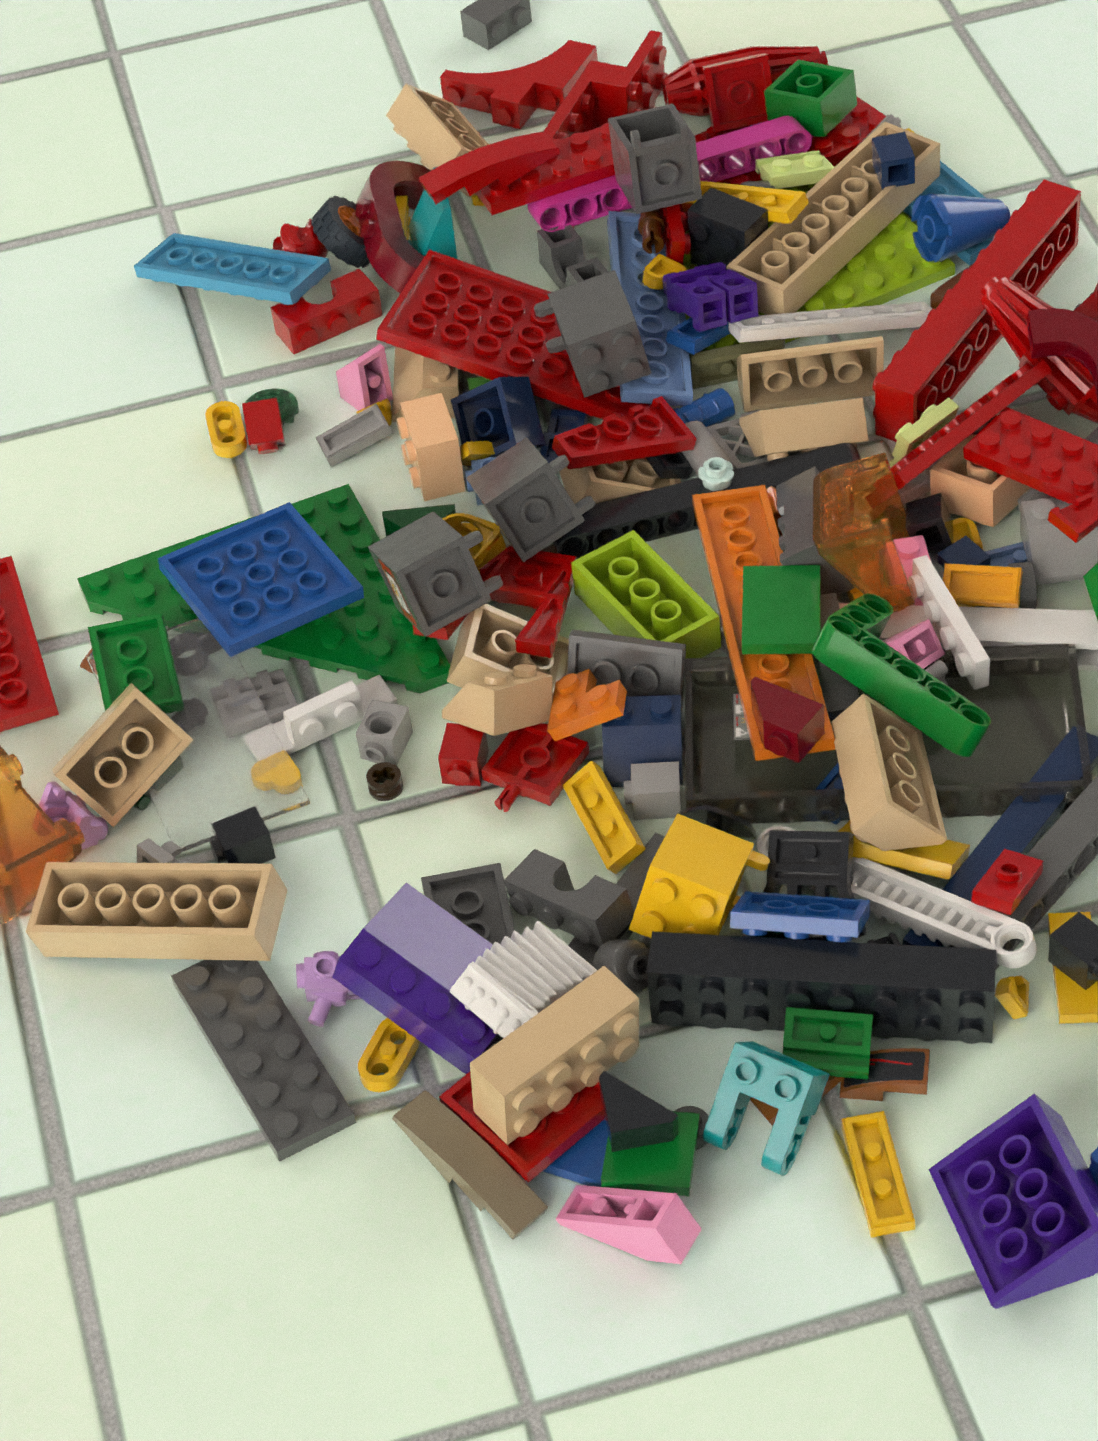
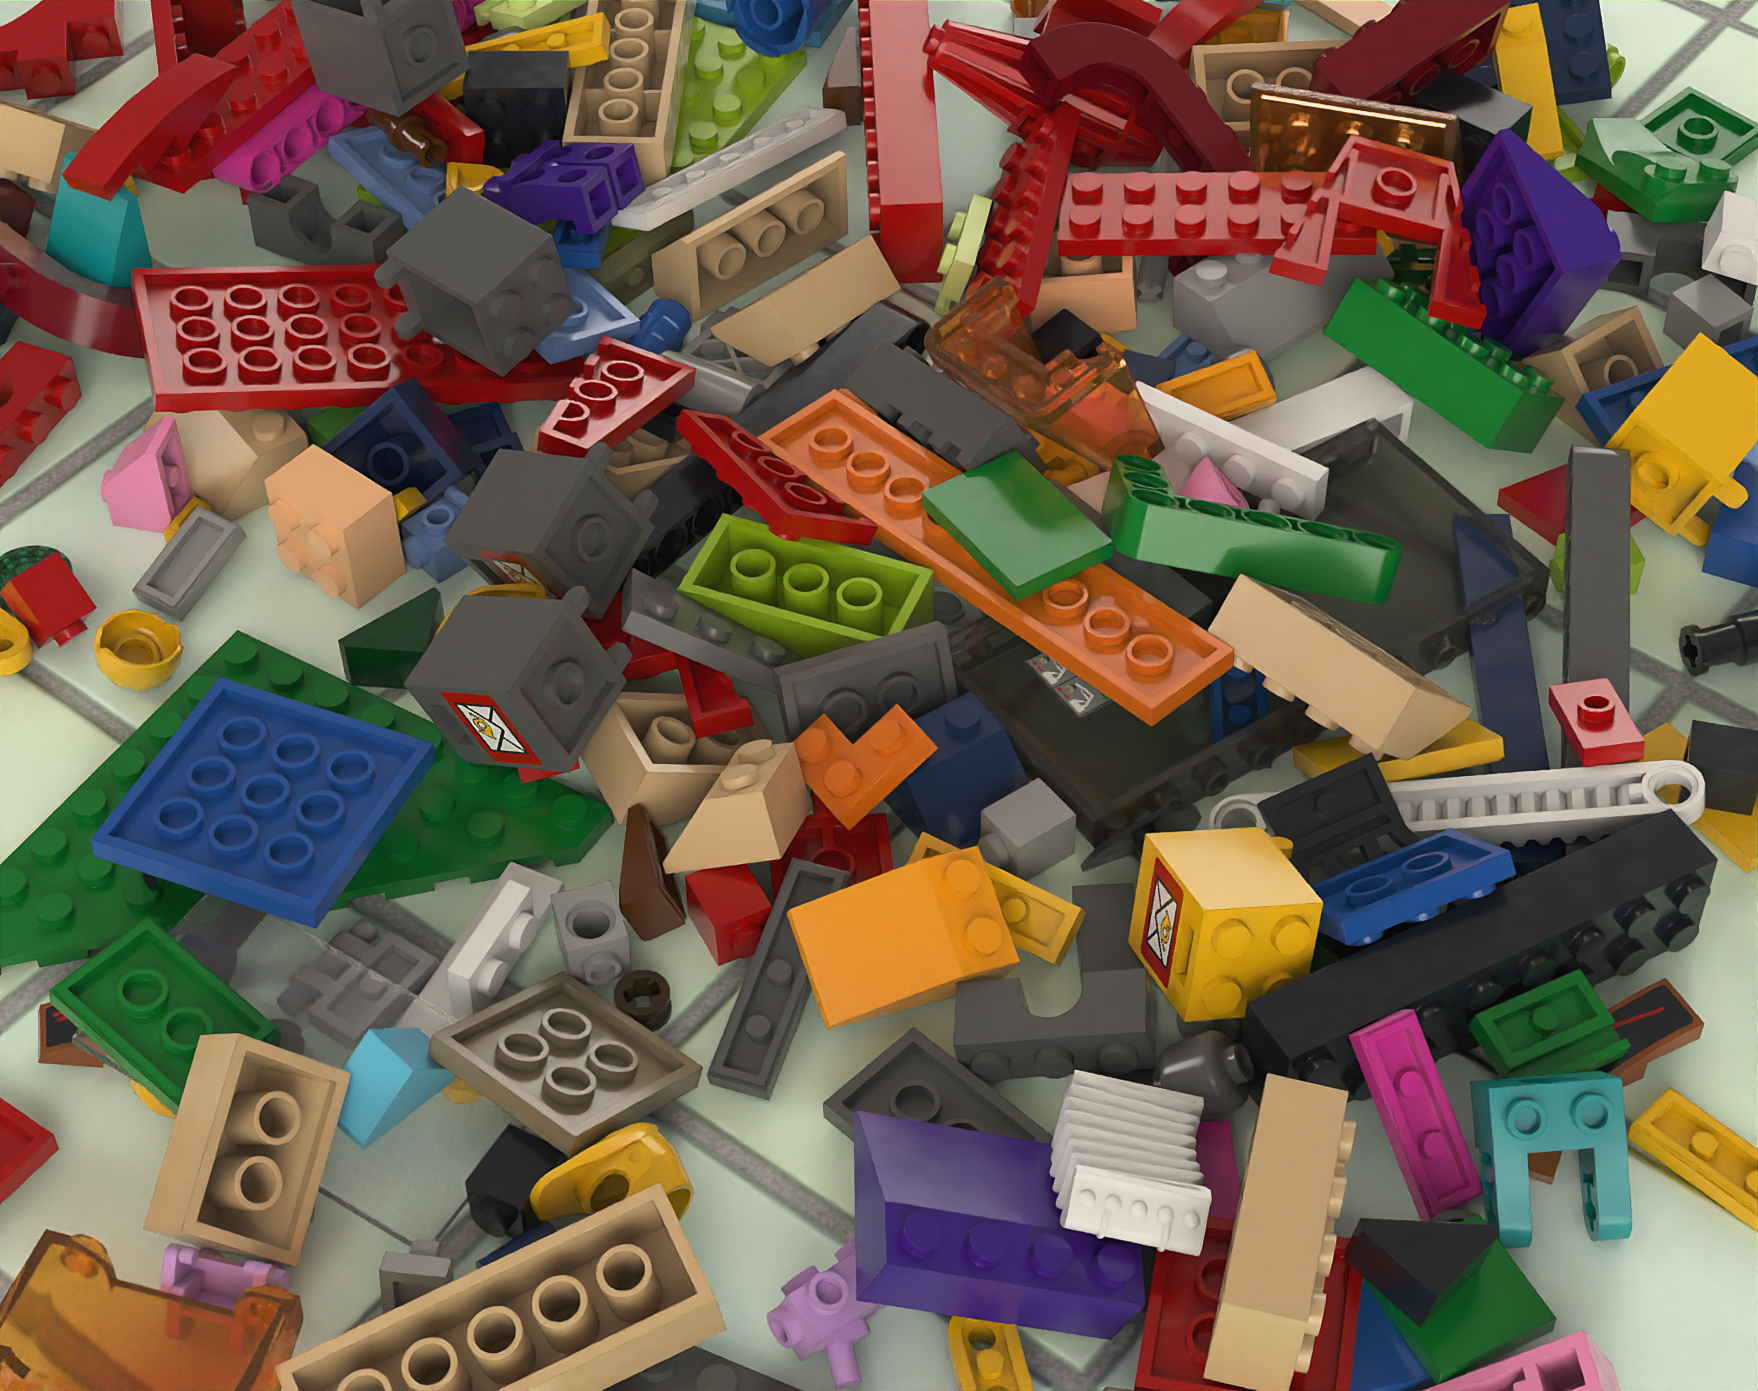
camera: 40 degrees left, 0 degrees up
light aqua plate [698,457,734,491] -> none
dark red slope [751,677,825,763] -> none
none -> yellow hair [94,609,184,691]
none -> medium azure slope [337,1027,457,1150]
none -> dark tan plate [428,971,703,1158]
none -> yellow helmet [529,1122,694,1221]
none -> reddish brown slope [619,803,687,941]
none -> dark grey wing [622,568,807,695]
none -> red wing [675,409,878,546]
none -> dark grey tile [707,857,853,1101]
none -> light orange slope [787,846,1020,1030]
none -> dark pink tile [1348,1009,1483,1221]

